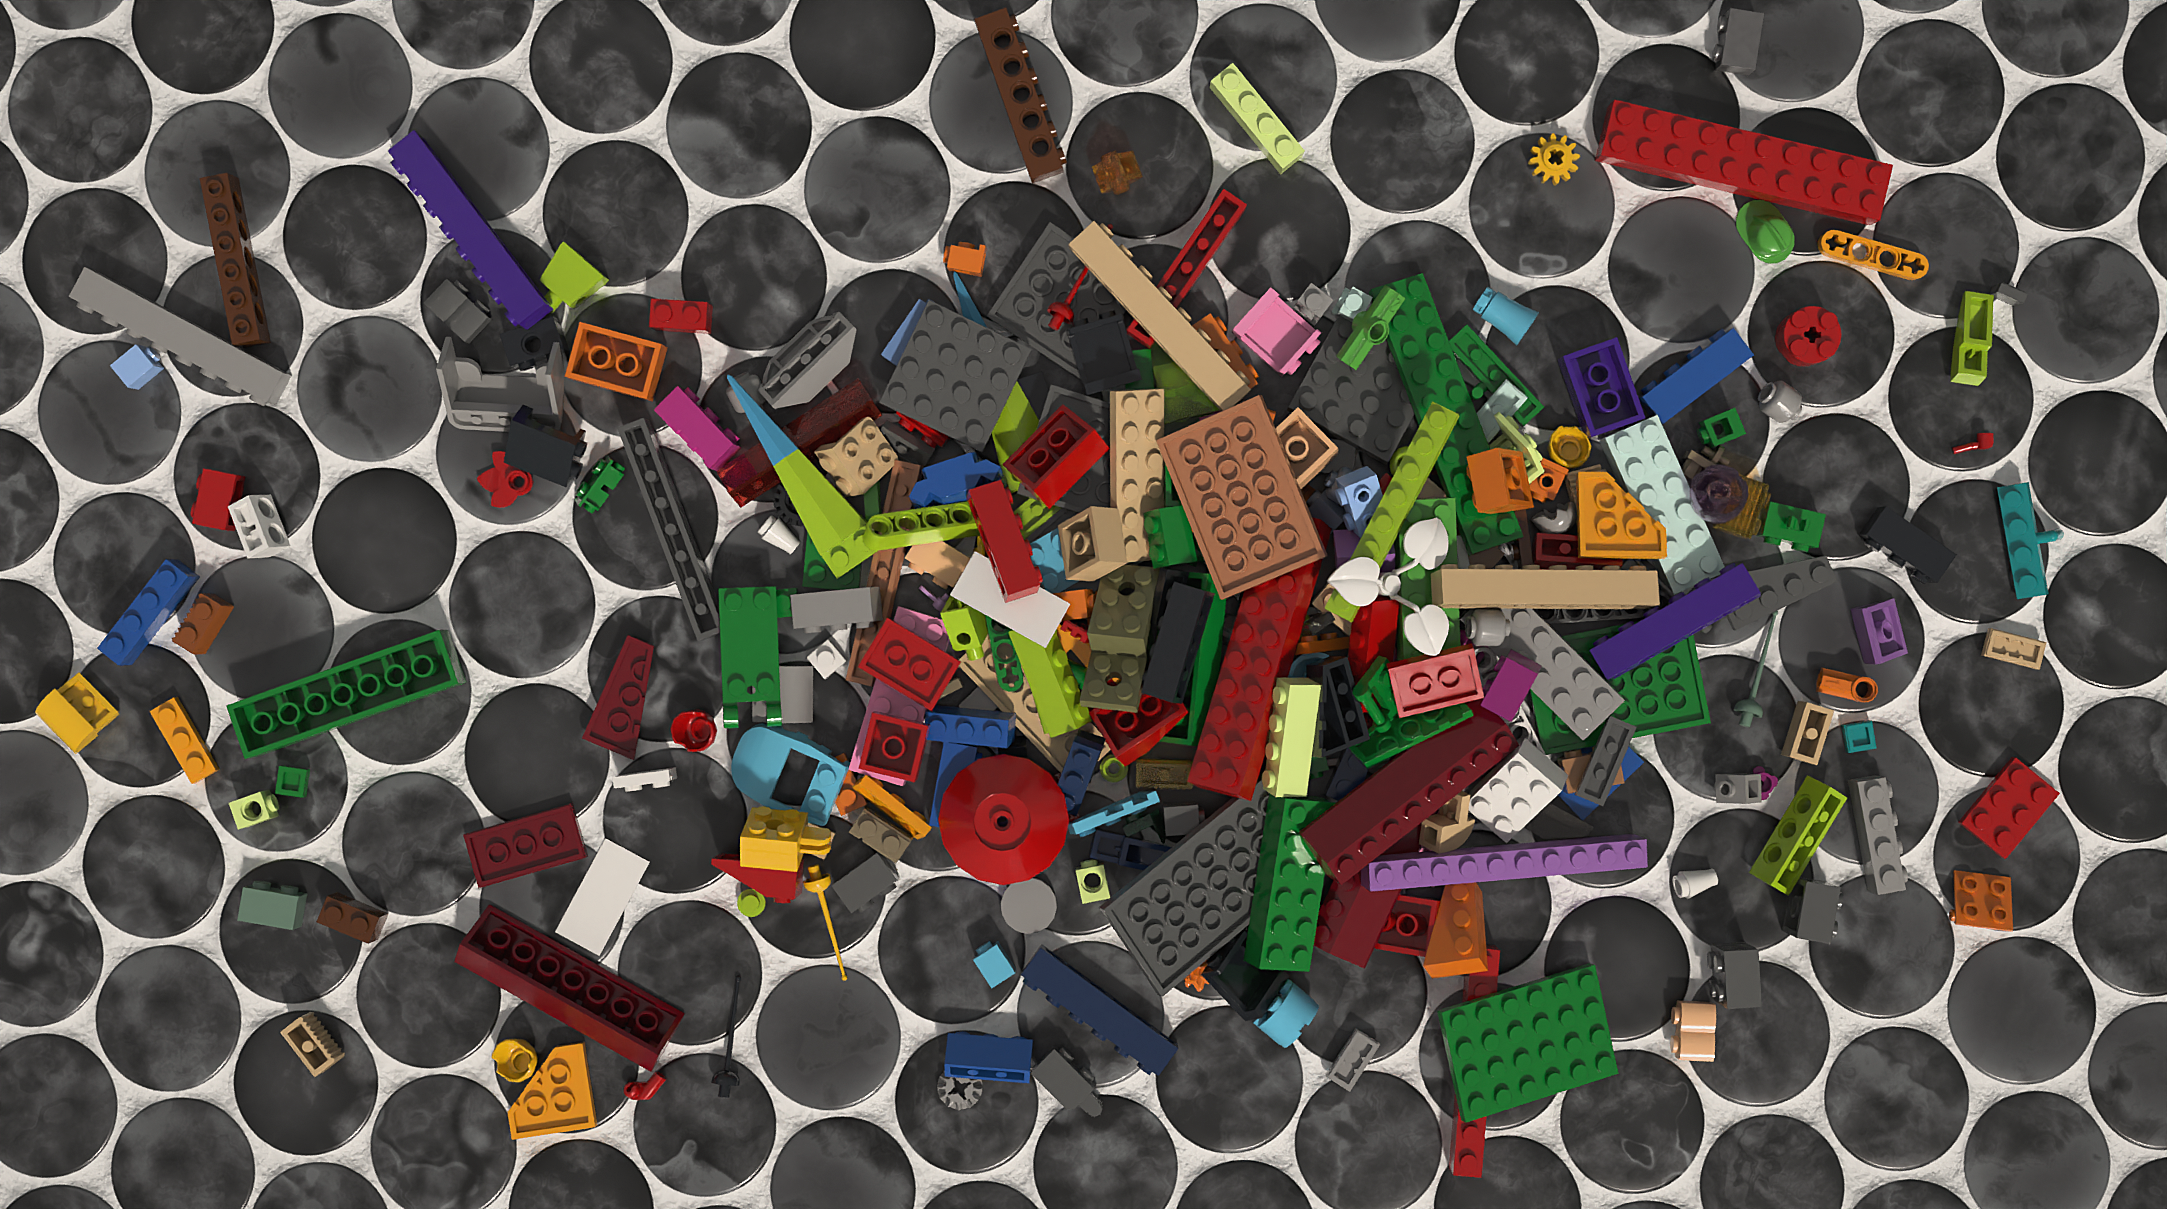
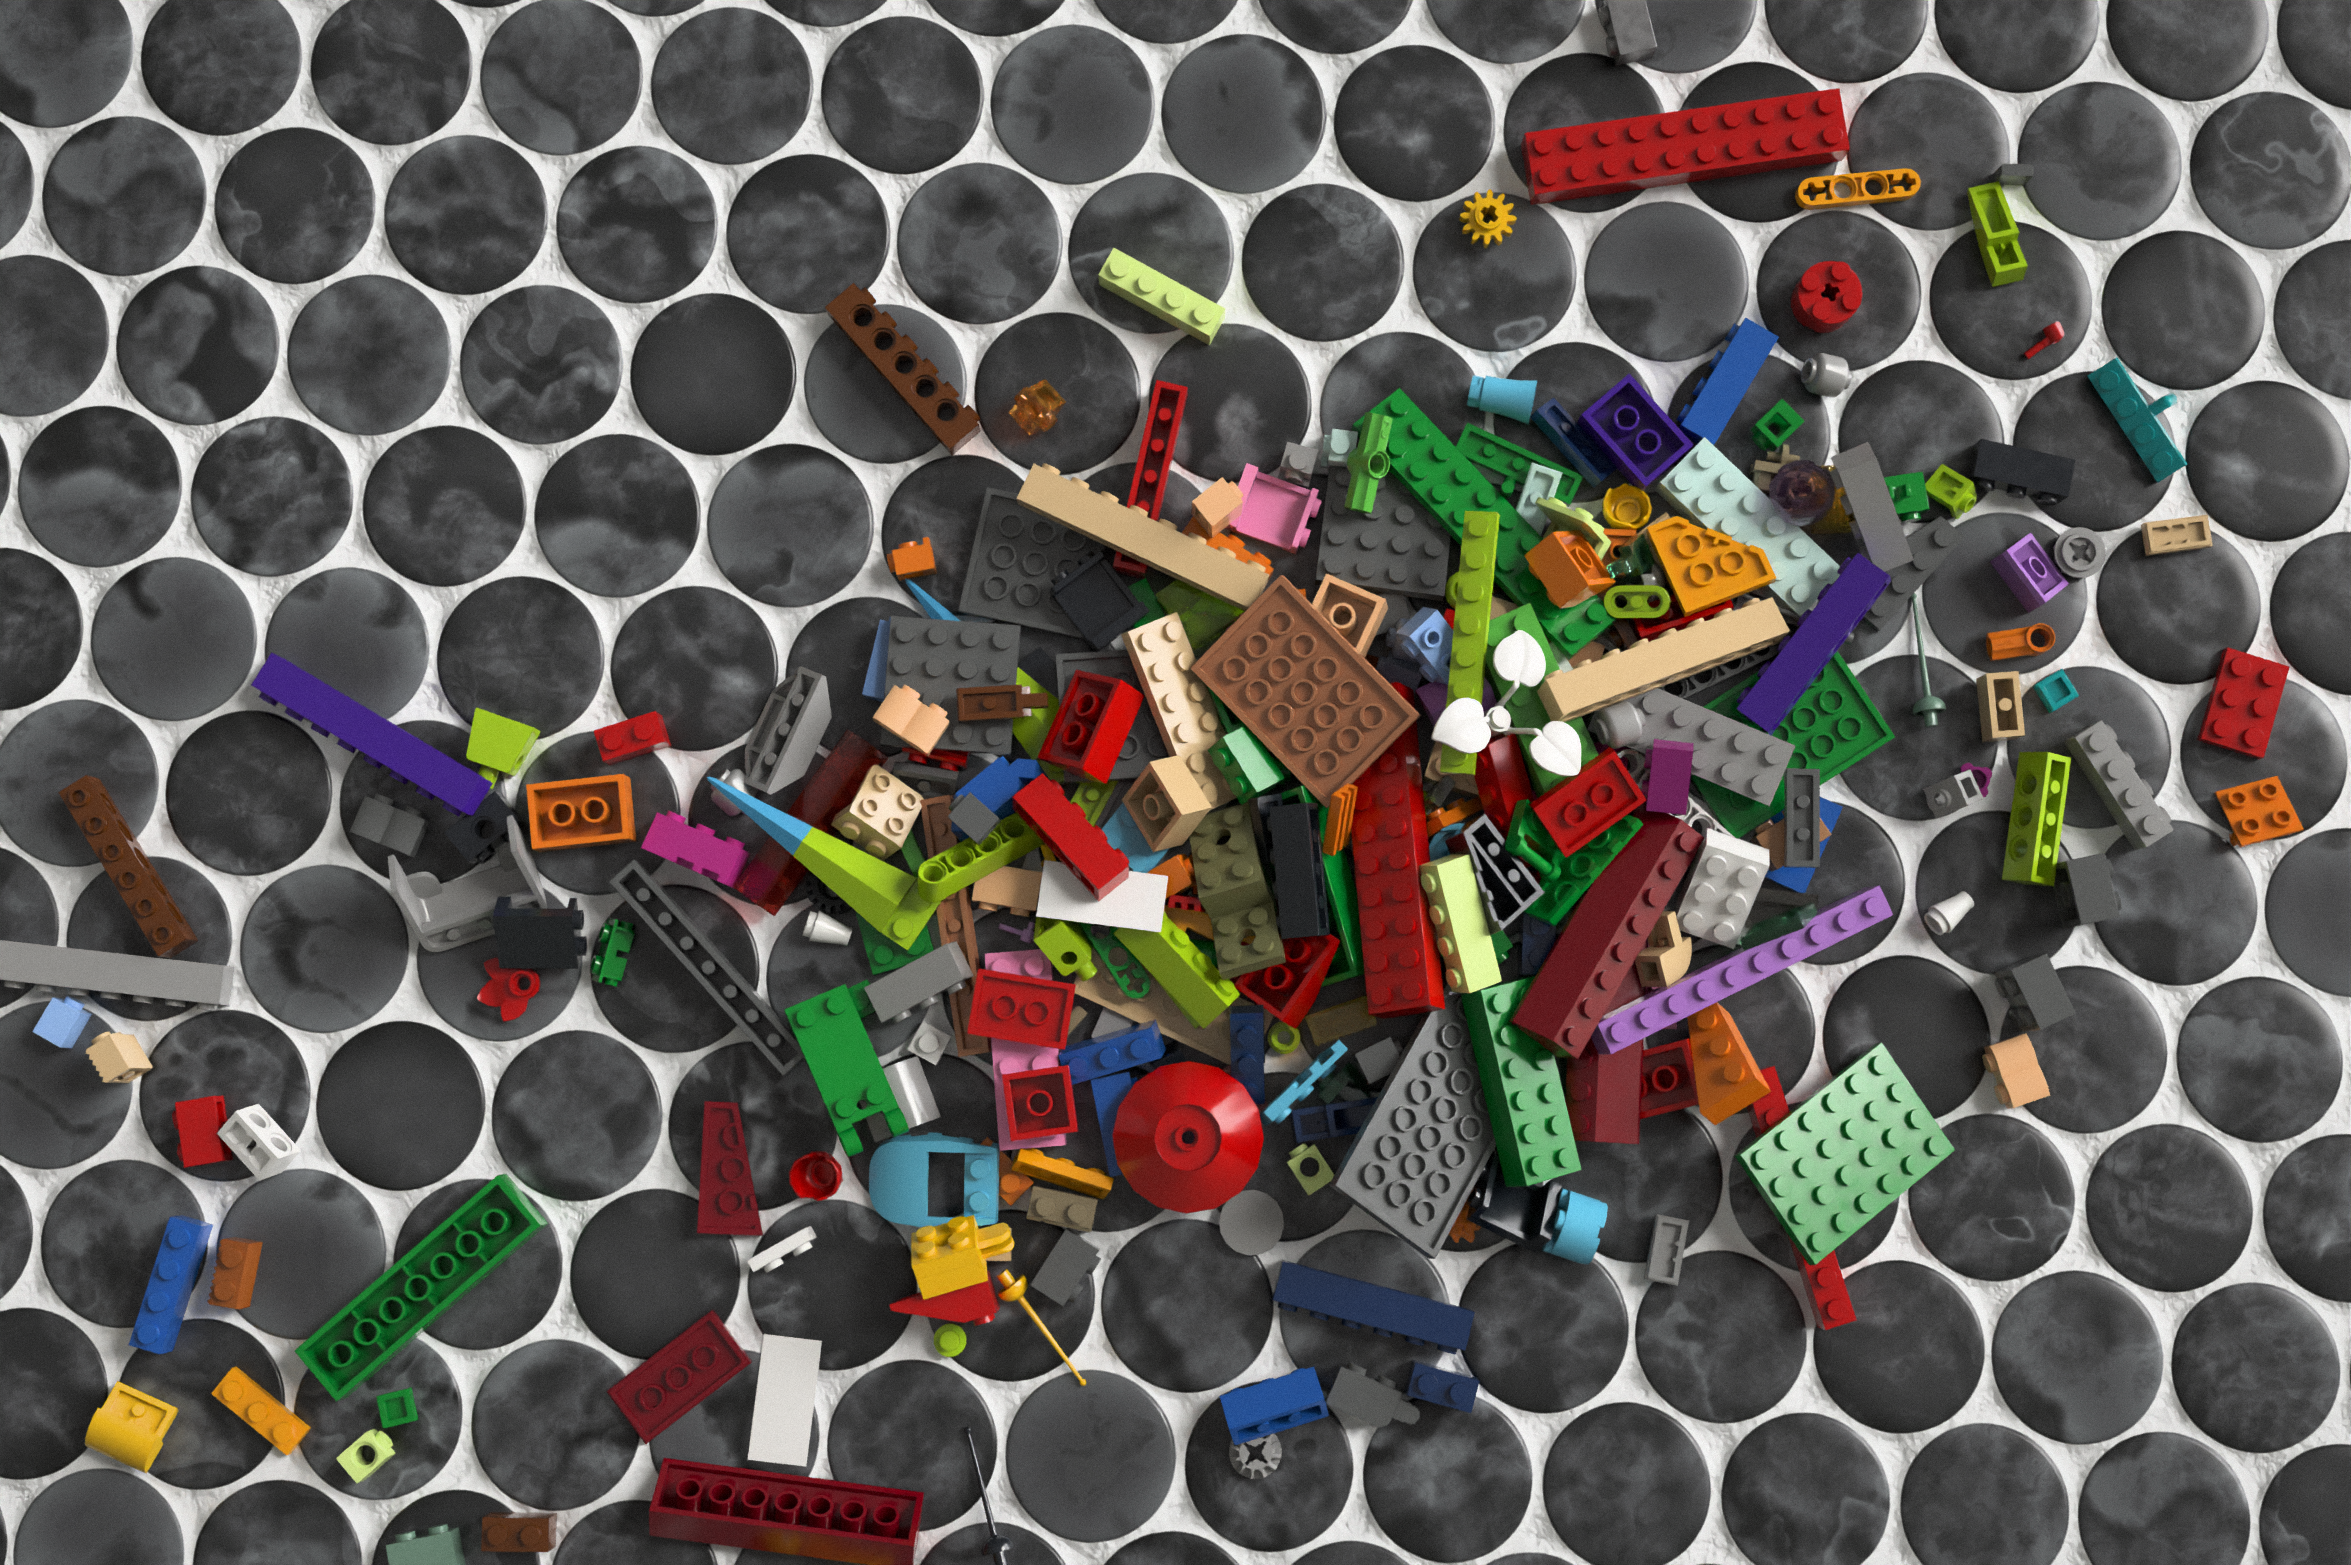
camera: 20 degrees left, 5 degrees down
medium azure brick [973,941,1016,988] -> none
red sword [1047,224,1113,330] -> none
bright green piece [1736,200,1795,264] -> none
none -> tan brick [85,1031,153,1083]
none -> light nougat brick [873,685,950,756]
none -> dark grey brick [948,792,1001,845]
none -> reddish brown hinge [956,684,1049,722]
none -> light nougat brick [1192,477,1244,538]
none -> orange tile [1322,783,1358,856]
none -> dark blue brick [1404,1360,1480,1413]
none -> dark blue plate [1530,398,1618,488]
none -> lime plate [1604,585,1671,618]
none -> clear green plate [1606,534,1655,578]
none -> clear green tile [1739,902,1818,951]
none -> light grey brick [1830,442,1914,572]
none -> lime bracket [1925,464,1977,520]
none -> light grey gear [2053,527,2106,579]

